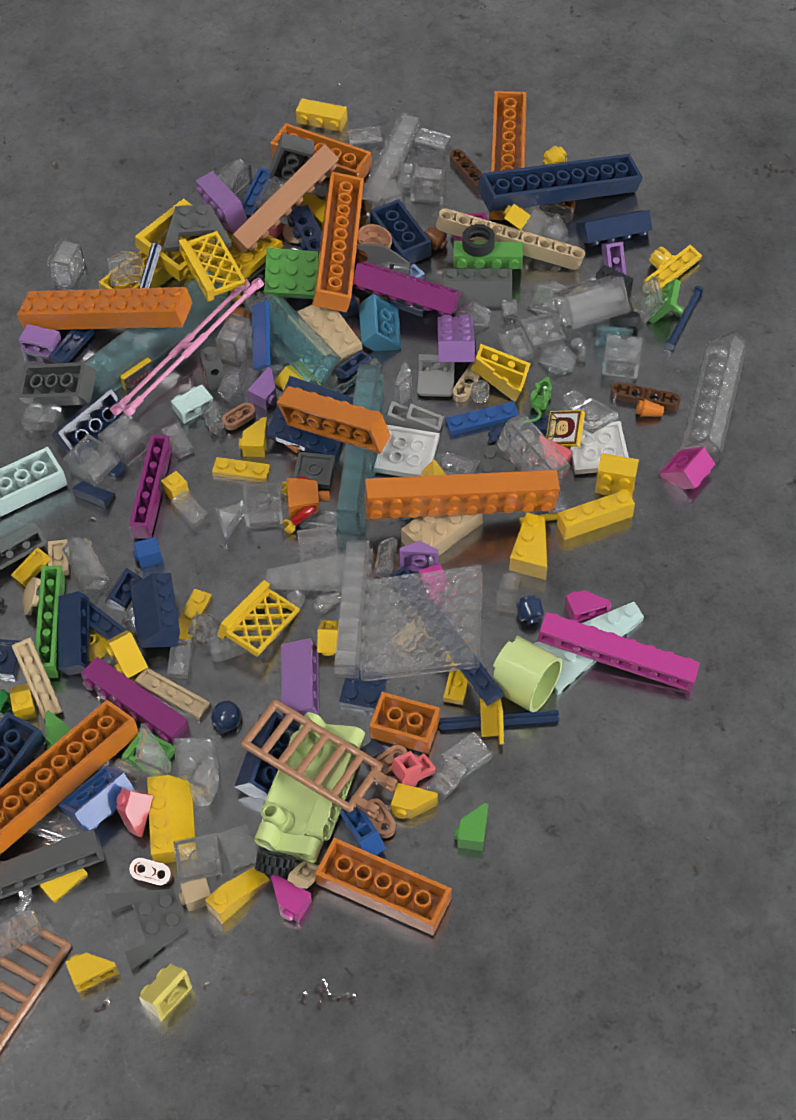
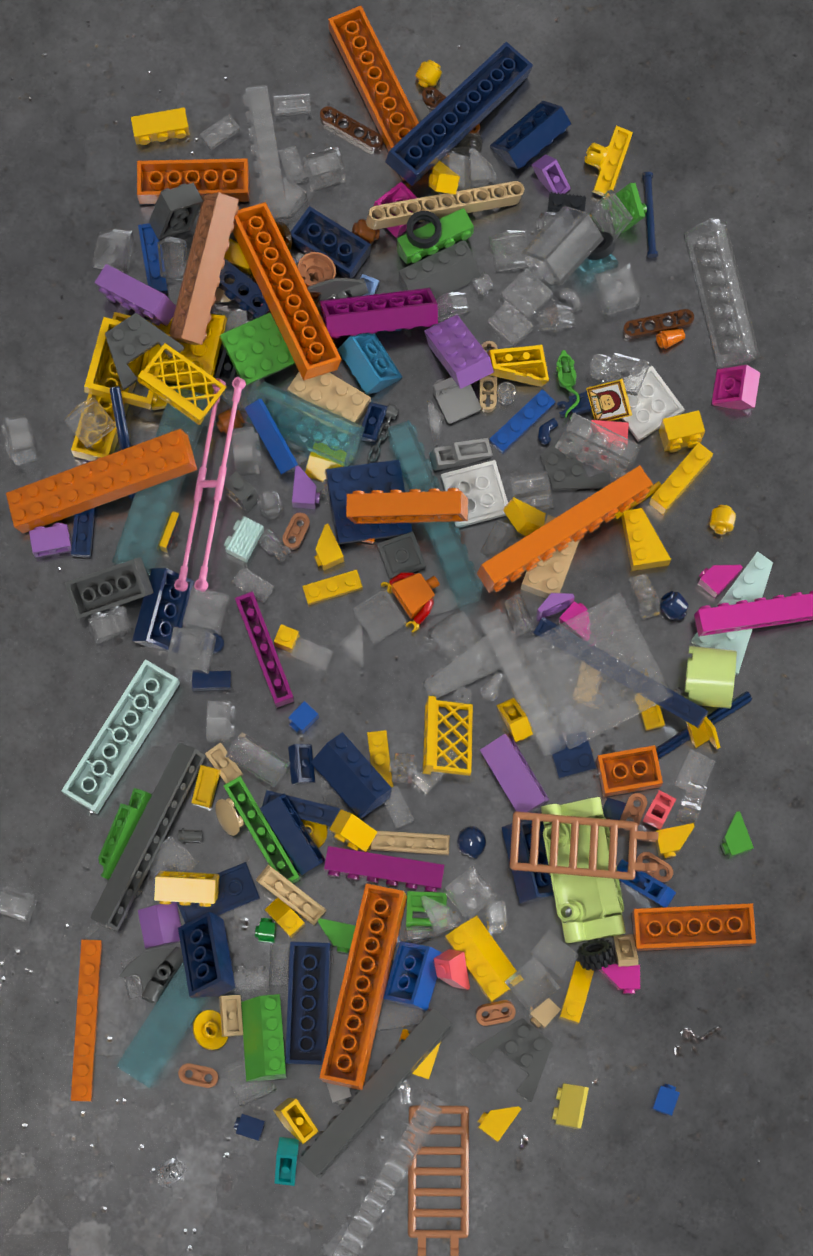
camera: 30 degrees left, 20 degrees up
none -> clear brick [206,701,235,742]
none -> blue brick [651,1083,680,1116]
none -> yellow head [709,505,736,535]

